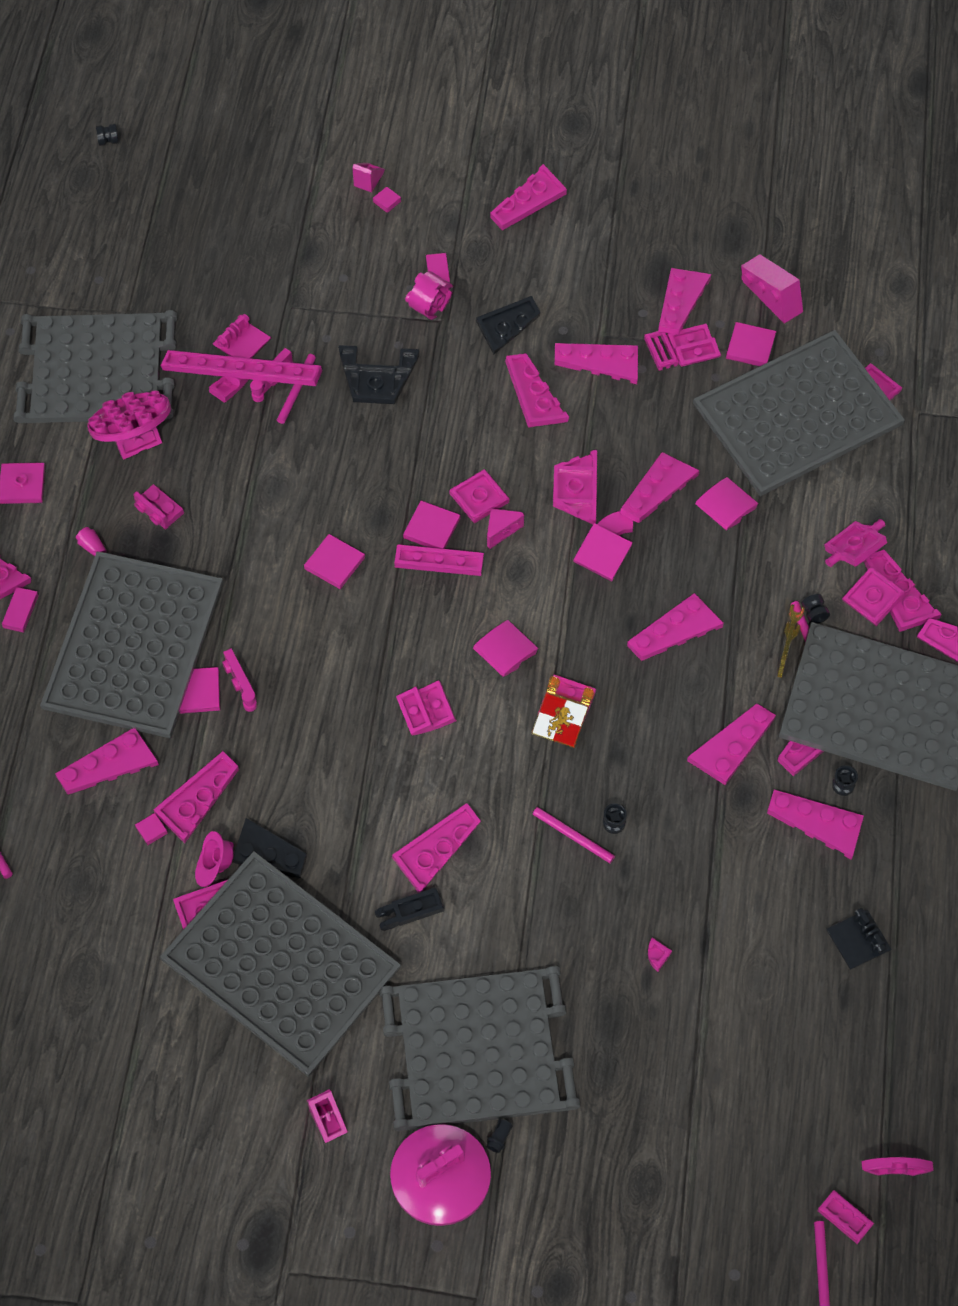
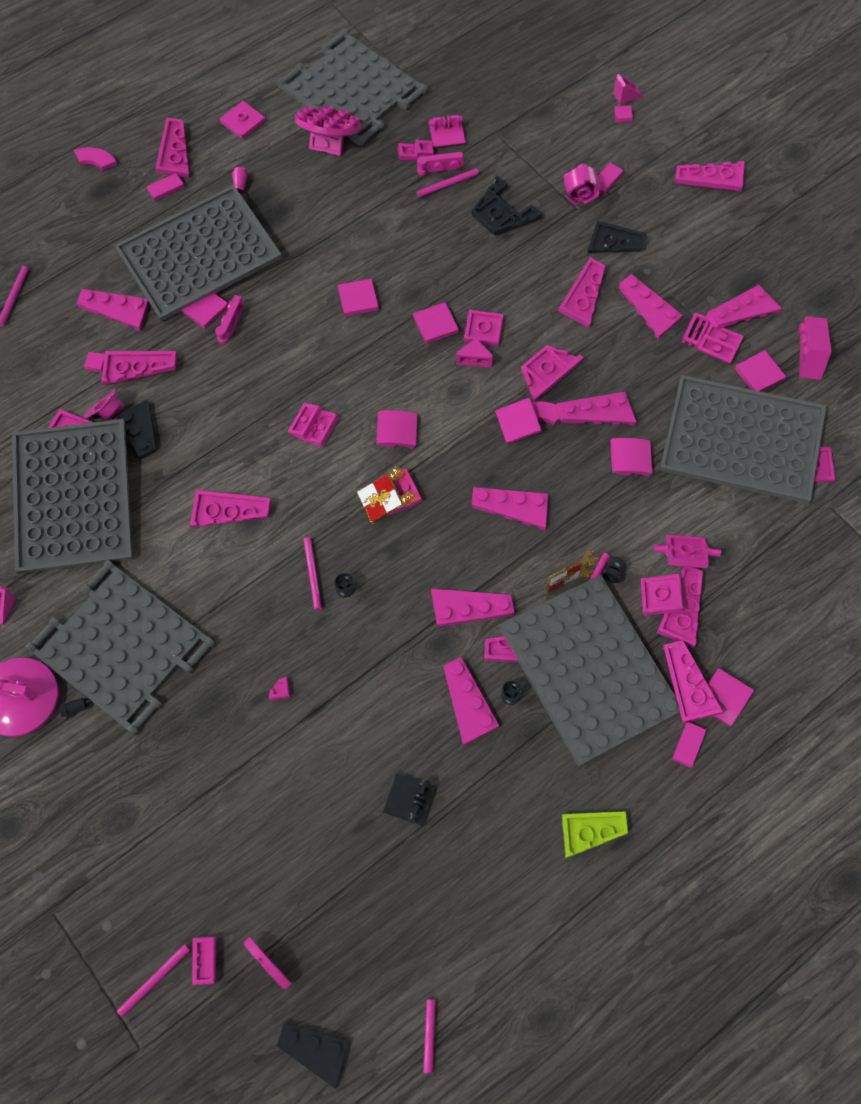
camera: 45 degrees right, 5 degrees up
dark pink bracket [133,484,184,530] -> none
dark pink tile [161,350,322,386] -> none
black hinge [375,888,444,931] -> none
dark pink plate [394,545,484,576] -> none

